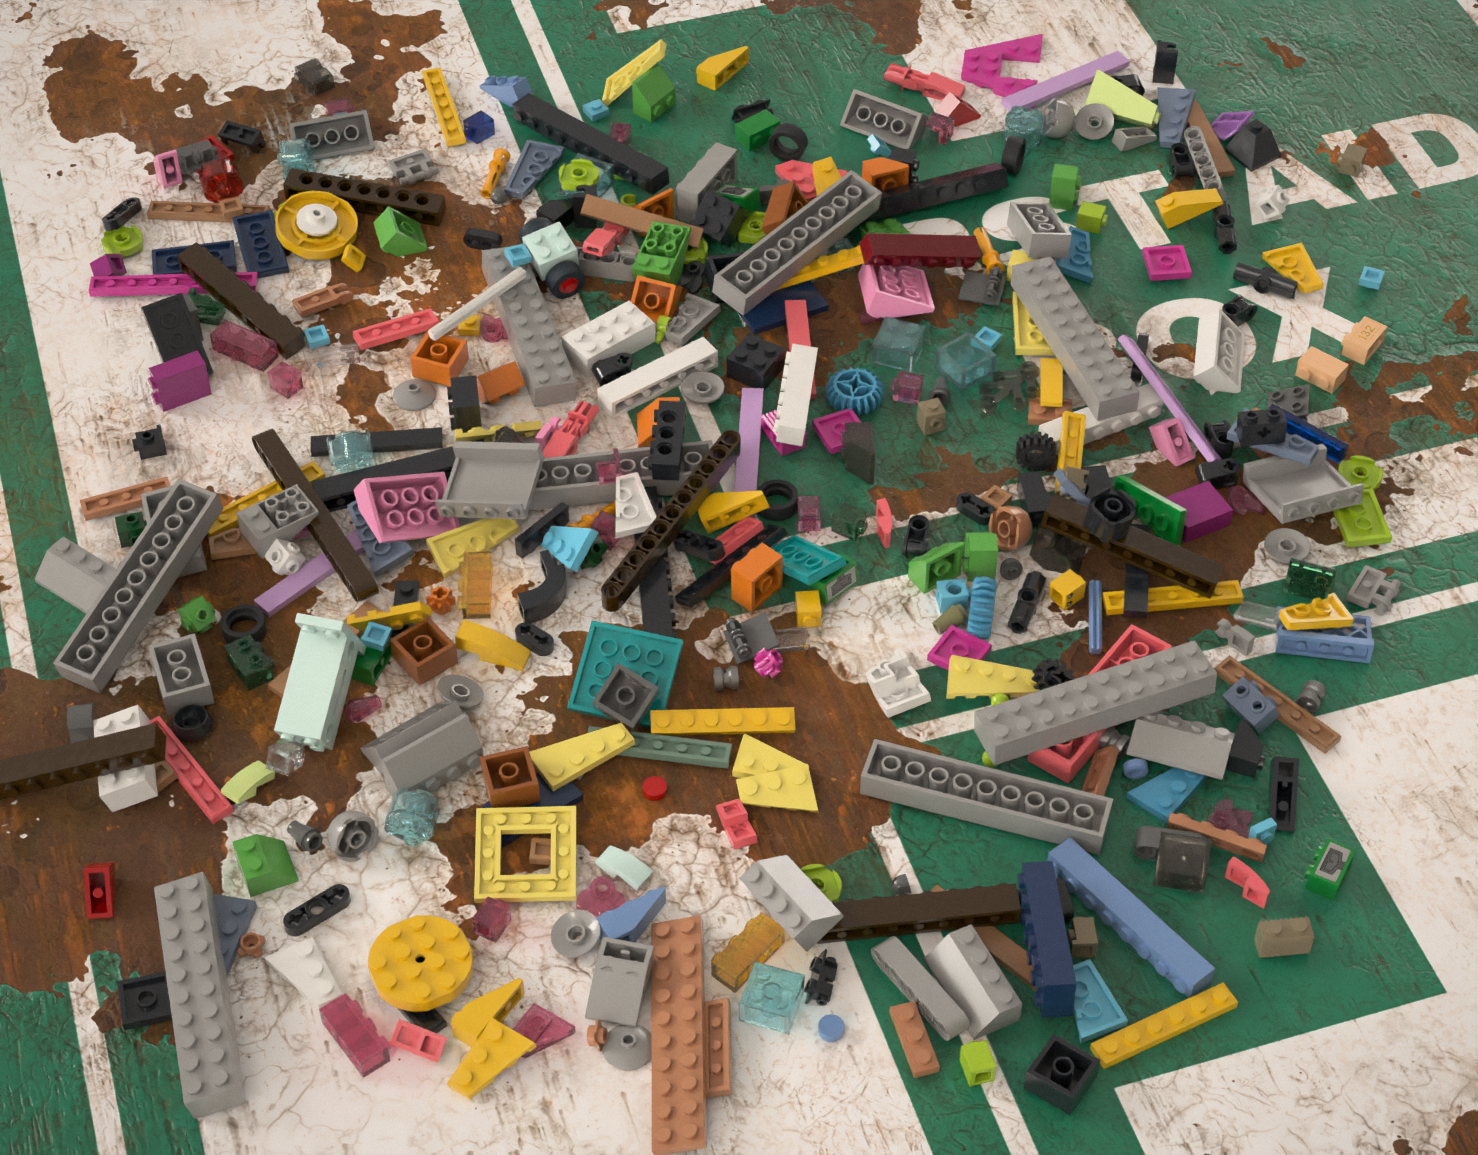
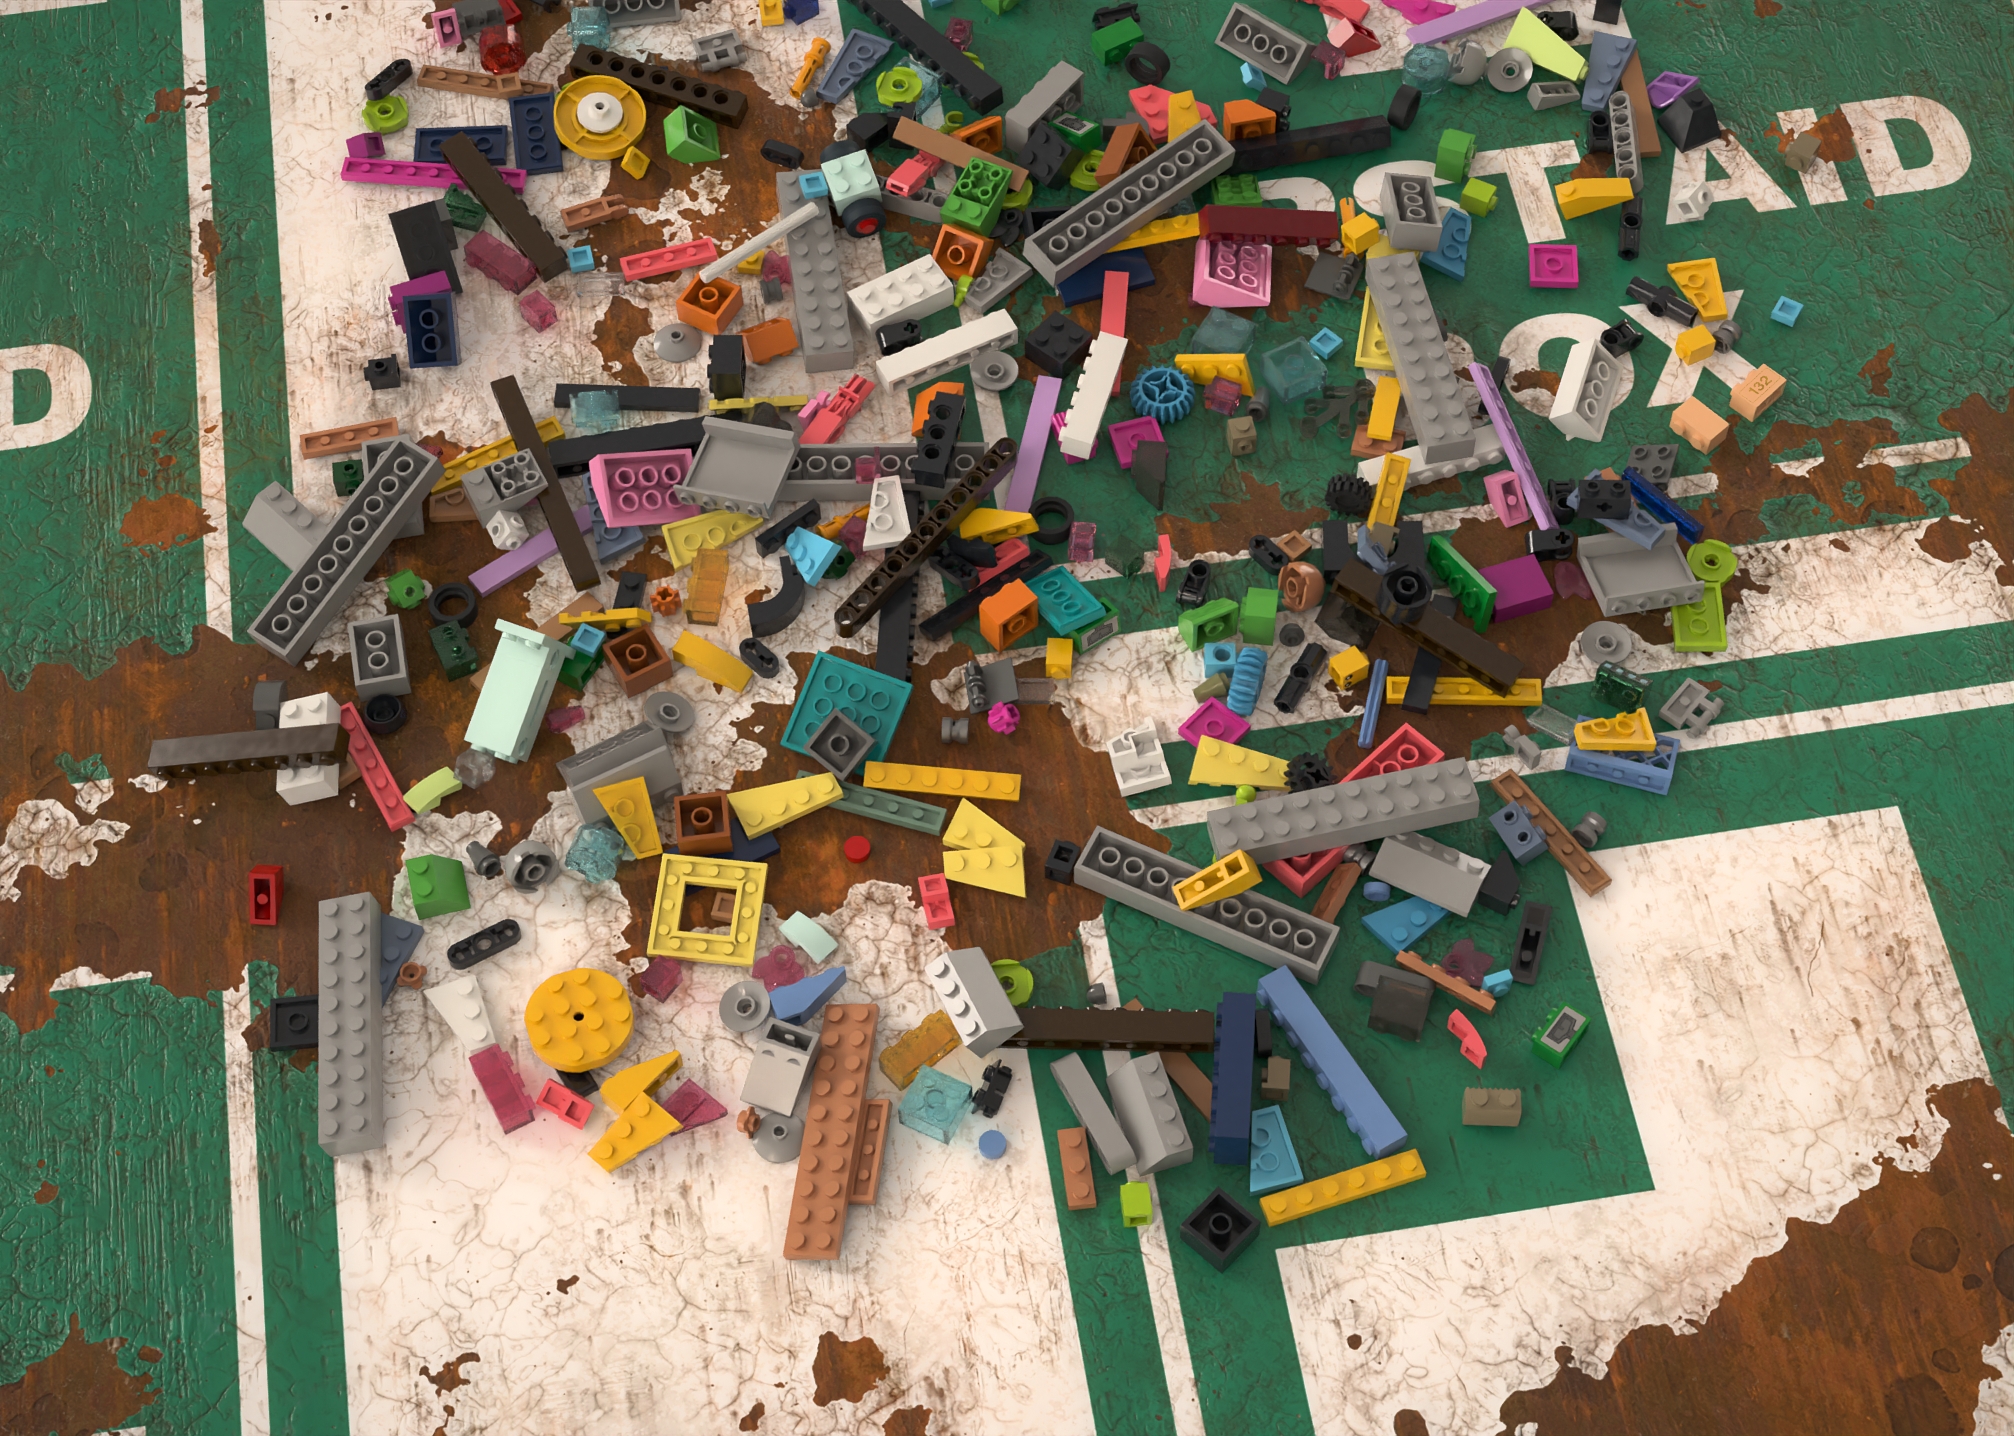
camera: 10 degrees right, 10 degrees up
none -> dark blue slope [403,291,462,369]
none -> yellow wing [592,776,663,859]
none -> dark grey wheel [759,277,783,304]
none -> black slope [946,534,998,568]
none -> black brick [1045,839,1081,886]
none -> yellow slope [1172,849,1263,911]
none -> yellow wing [1174,354,1256,397]
none -> yellow brick [1341,212,1380,255]
none -> yellow brick [1675,324,1716,366]
none -> flat silver wheel [1712,320,1743,354]

